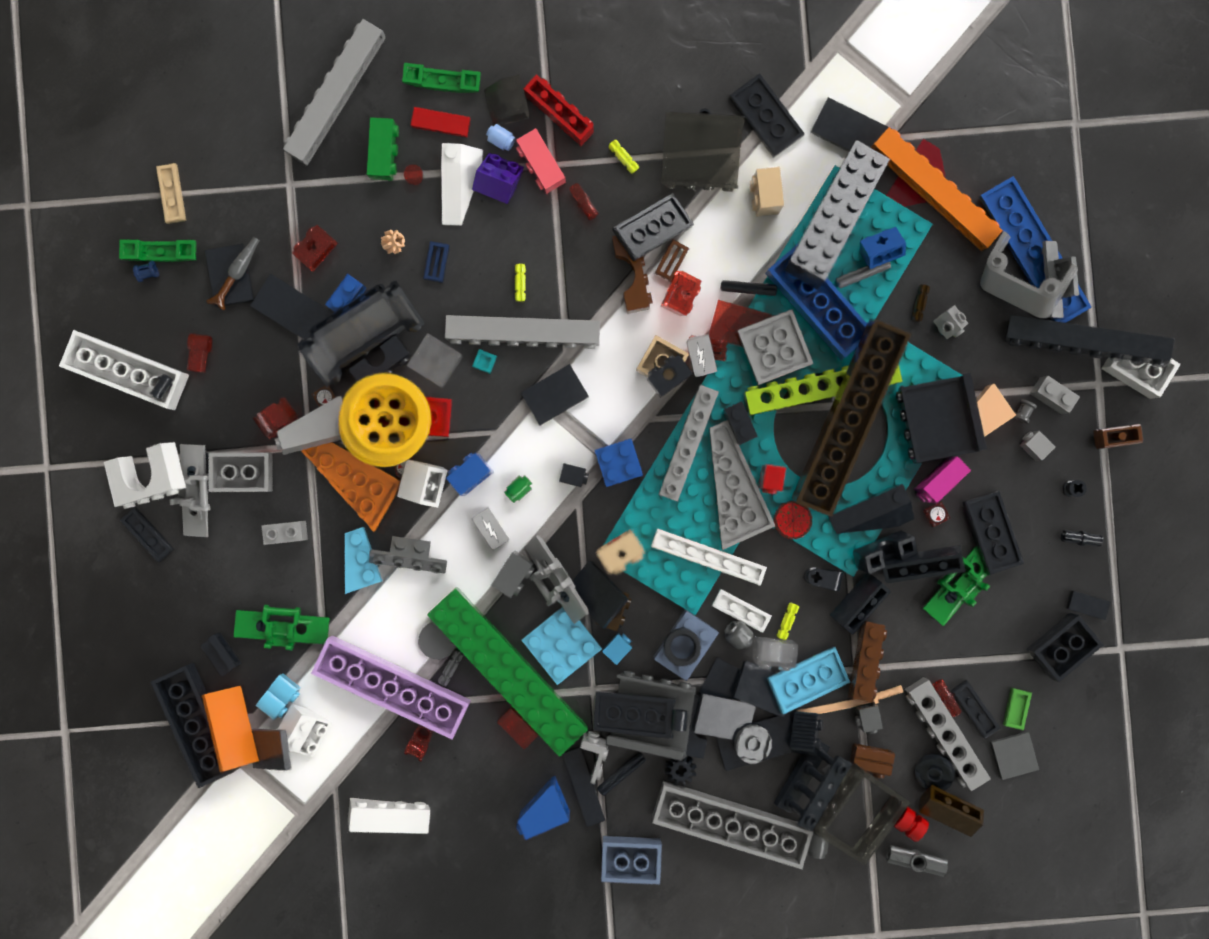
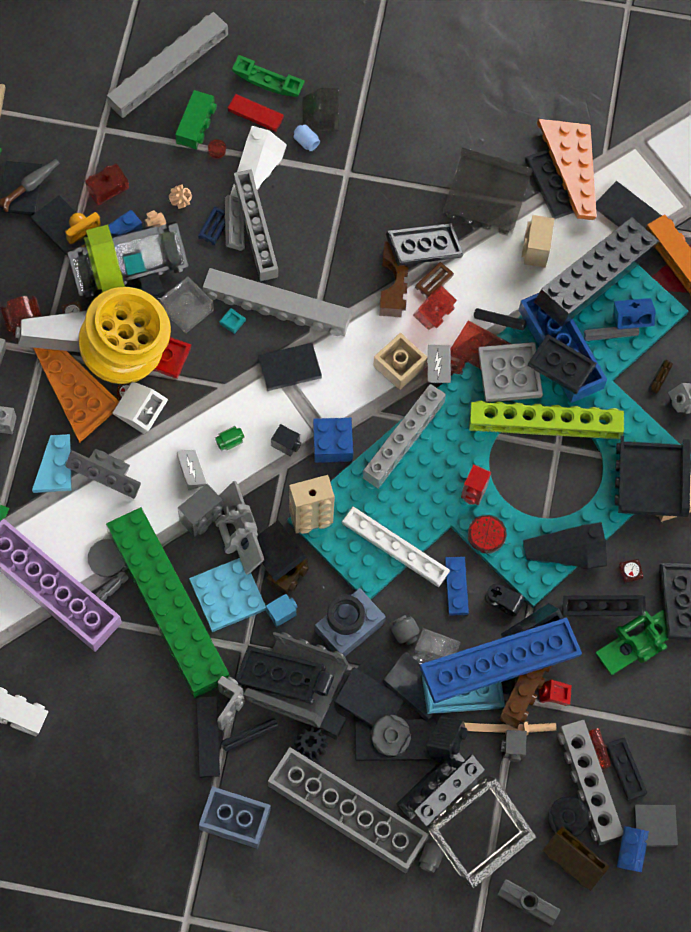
camera: 10 degrees right, 20 degrees down
clear red piece [404,724,434,762] -> none
blue brick [446,453,494,496] -> none
dark purple slope [472,153,524,204] -> none
clear red brick [497,706,538,749] -> none
neon yellow axle [515,264,525,302] -> none
coral brick [516,128,566,194] -> none
blue slope [516,776,570,840] -> none
red brick [523,74,594,146] -> none
clear red axle [569,183,599,220] -> none
neon yellow axle [609,140,639,174] -> none
black brick [646,355,693,398] -> none
light grey wing [709,420,775,550] -> none
white tile [712,589,772,633] -> none
black brick [722,401,758,445] -> none
neon yellow axle [777,603,799,640] -> none
dark brown brick [792,318,912,517] -> none
reddish brown brick [850,743,895,778] -> none
black arch [853,530,918,574] -> none
red wheel [892,805,929,842] -> none
dark pink brick [914,456,971,503] -> none
bright green tile [1003,688,1032,730] -> none
none -> light orange tile [65,212,101,244]
none -> lime brick [84,225,125,292]
none -> teal tile [123,252,147,275]
none -> light nougat gear [144,210,167,227]
none -> light grey tile [225,195,245,251]
none -> light grey brick [234,169,278,281]
none -> blue plate [419,618,582,704]
none -> blue plate [445,557,469,616]
none -> black tile [527,334,597,395]
none -> wing [537,119,597,220]
none -> red bracket [539,680,572,706]
none -> blue brick [617,826,649,872]

